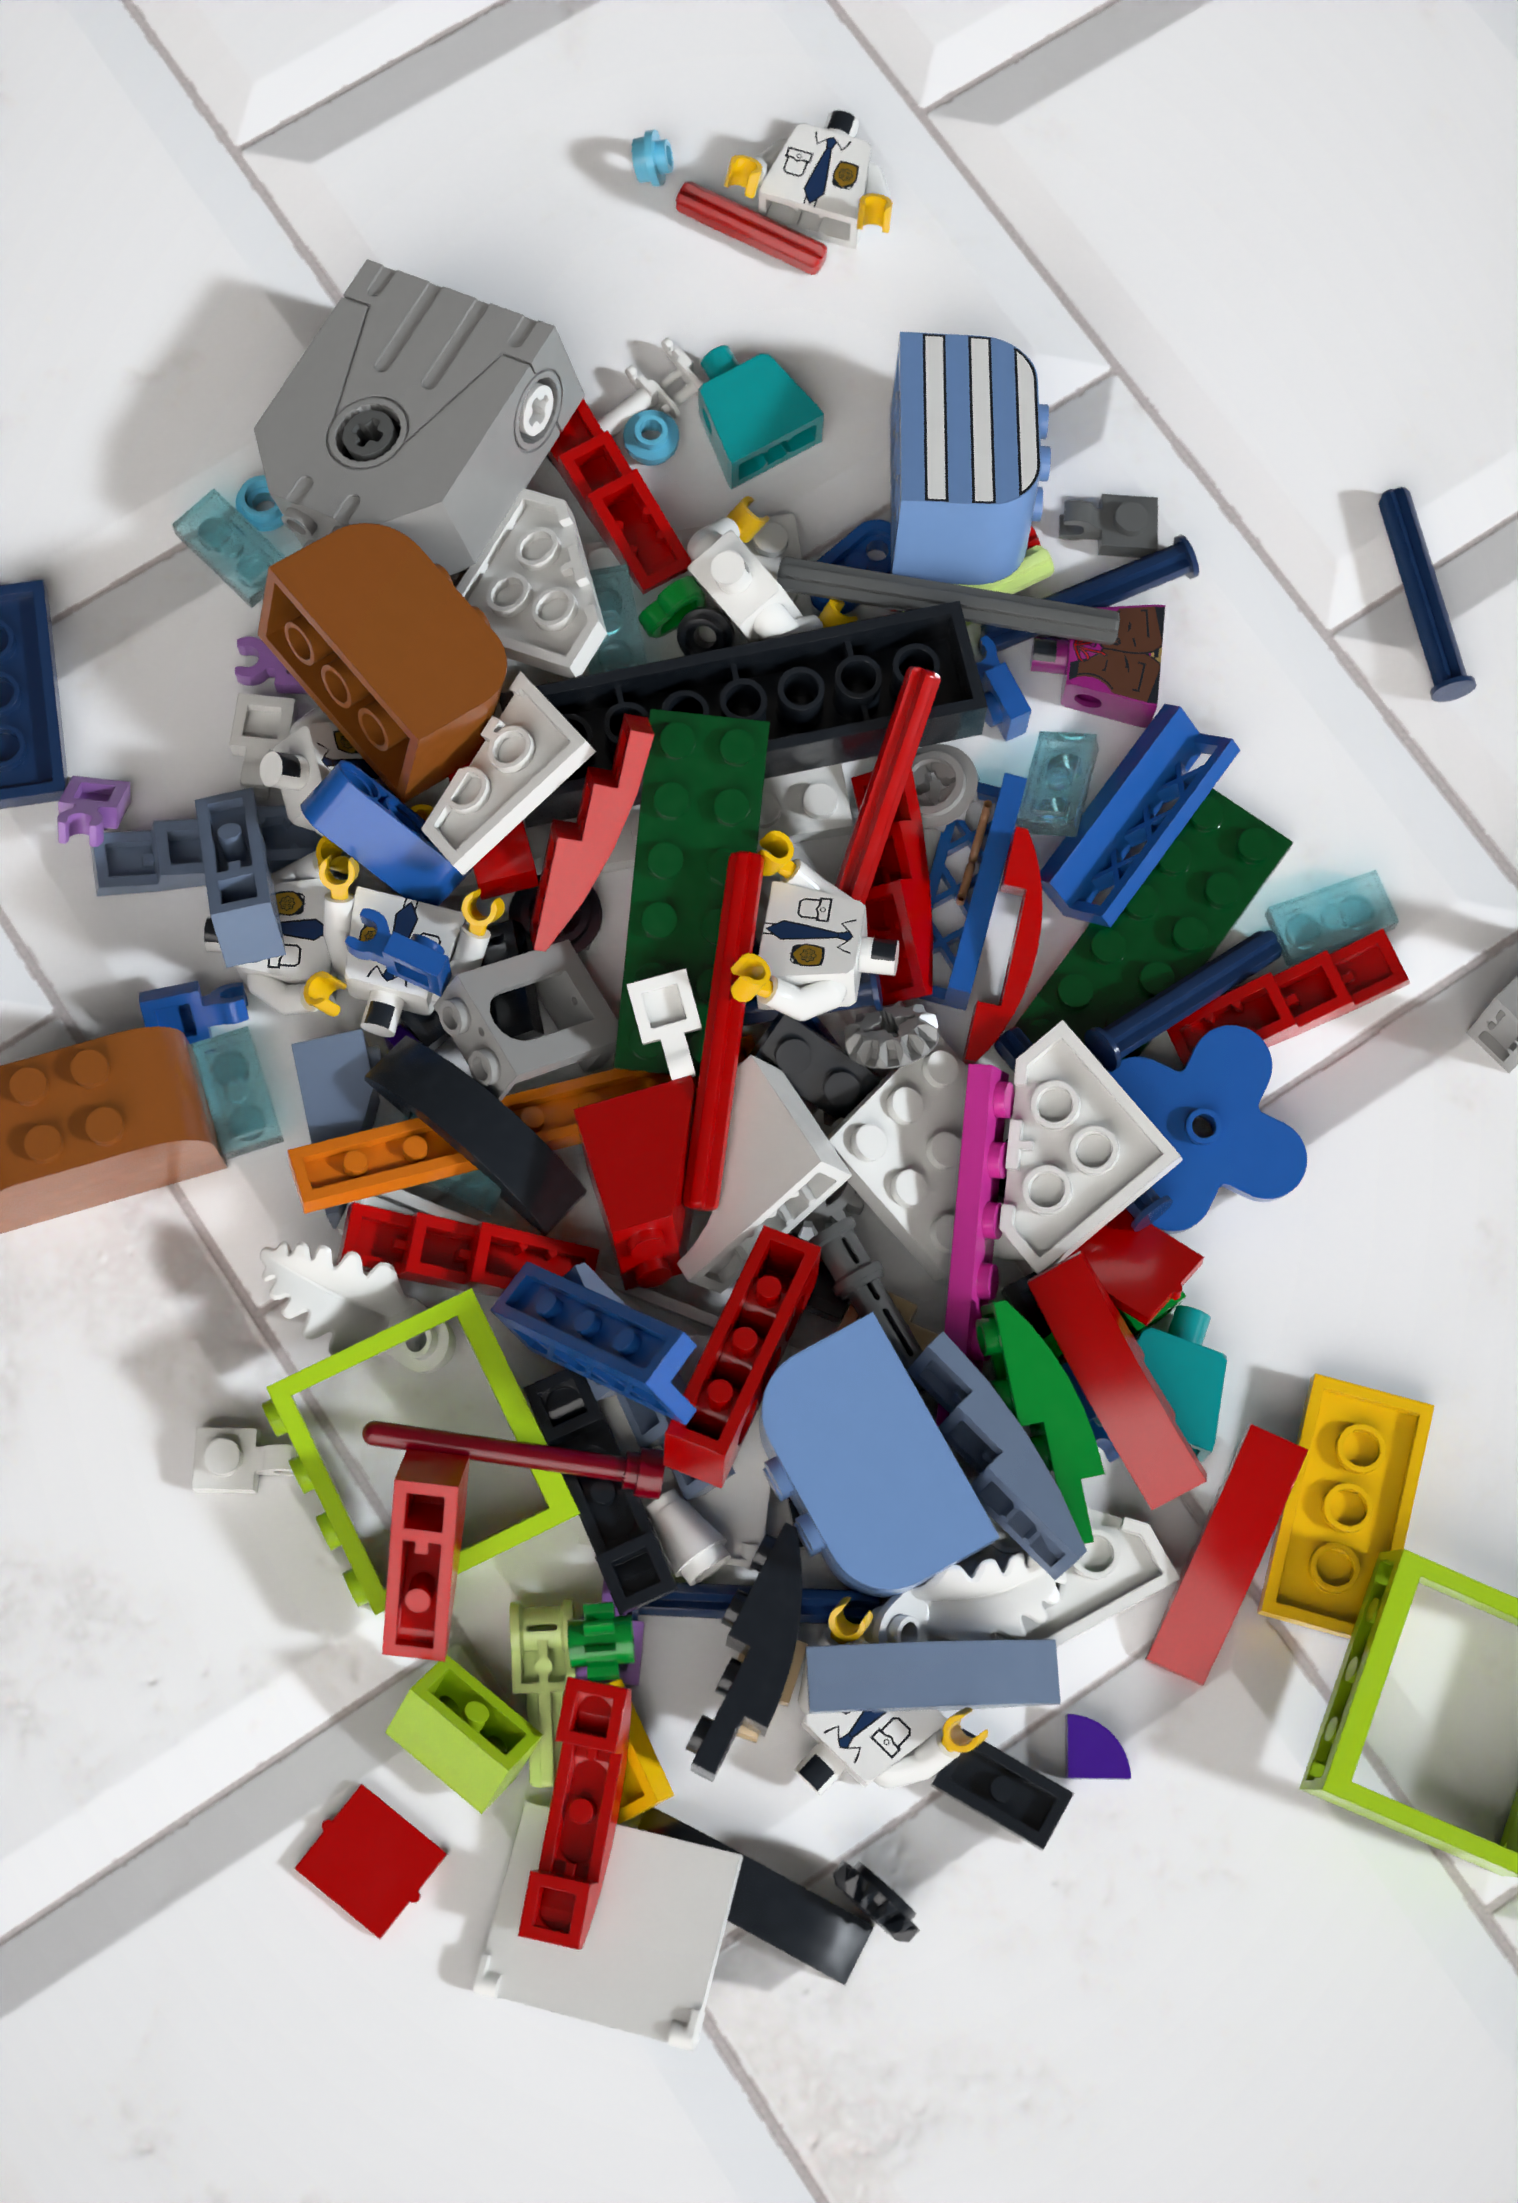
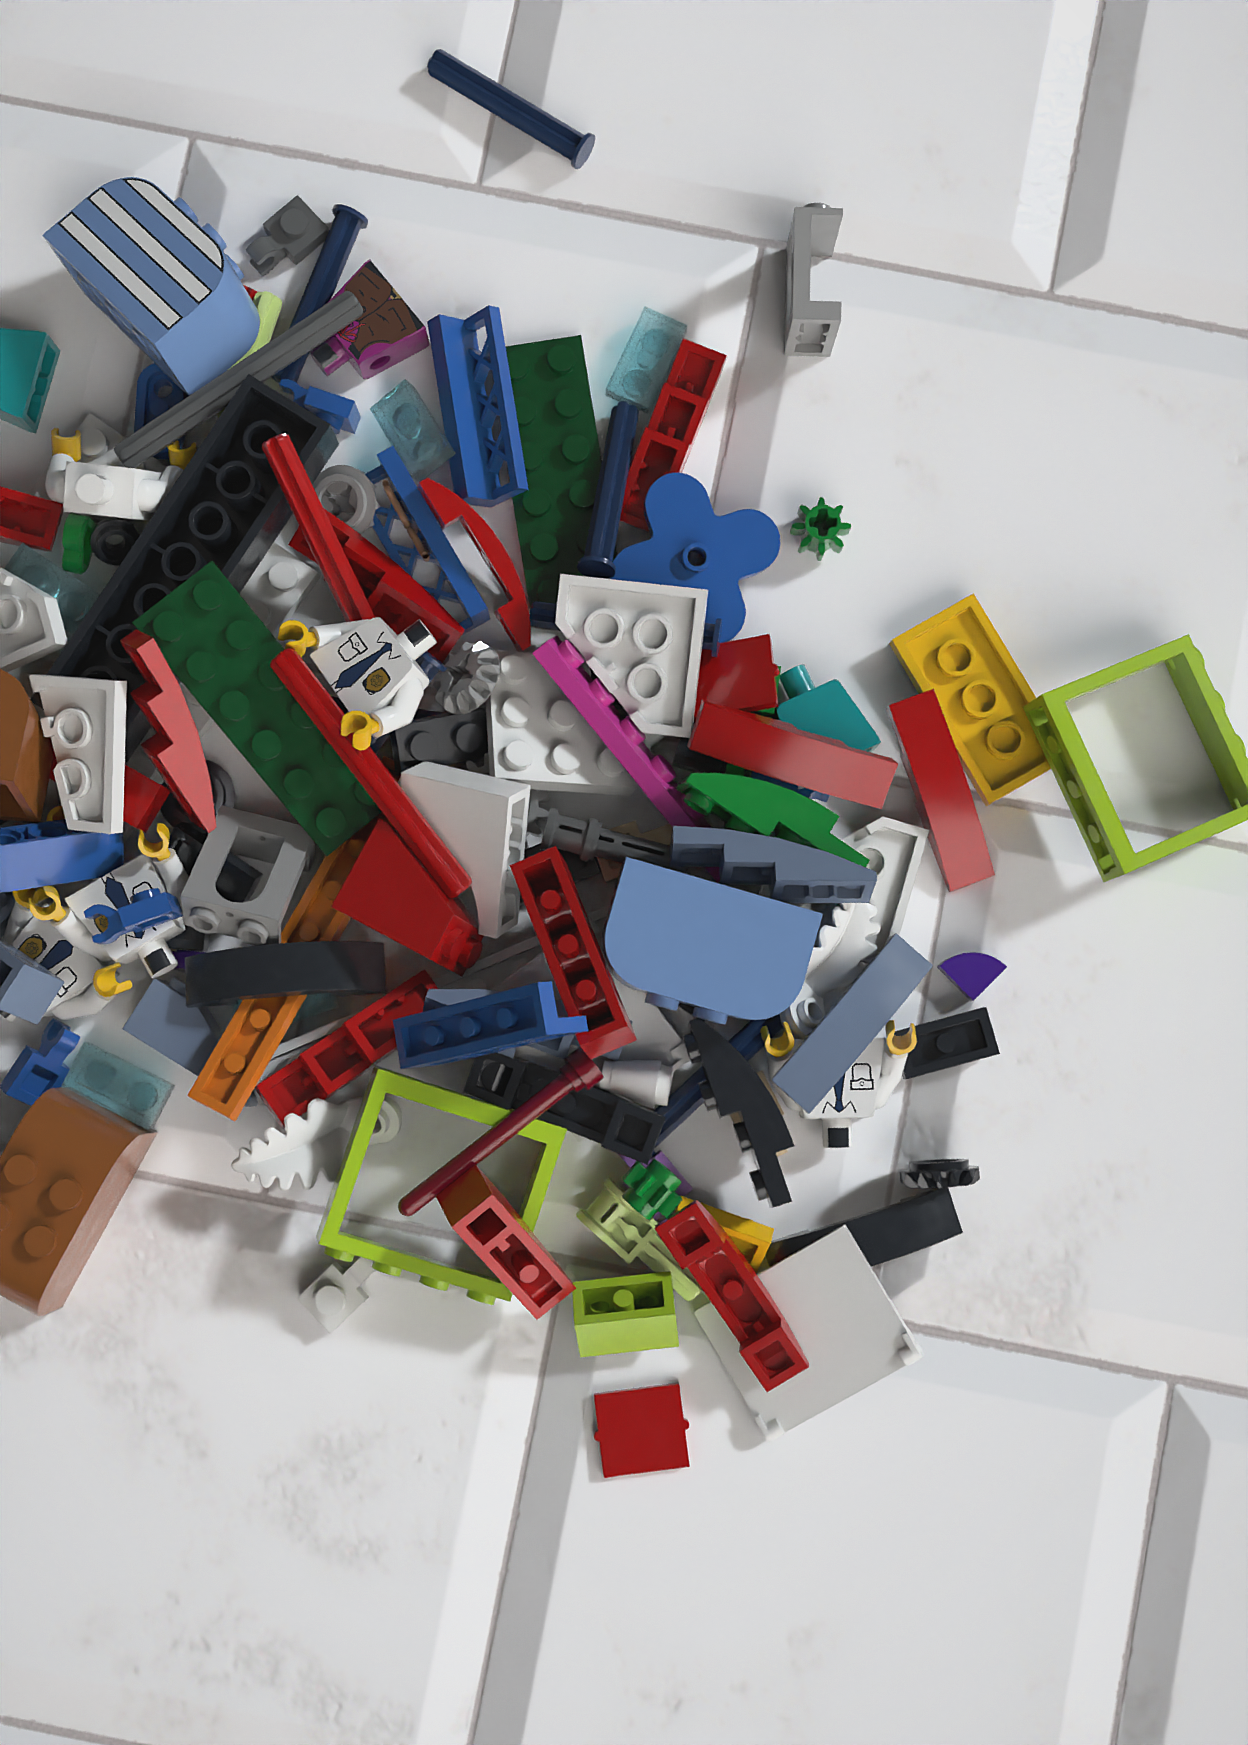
camera: 45 degrees left, 10 degrees up
white plate [626,968,702,1081] -> none
none -> green gear [790,497,851,561]

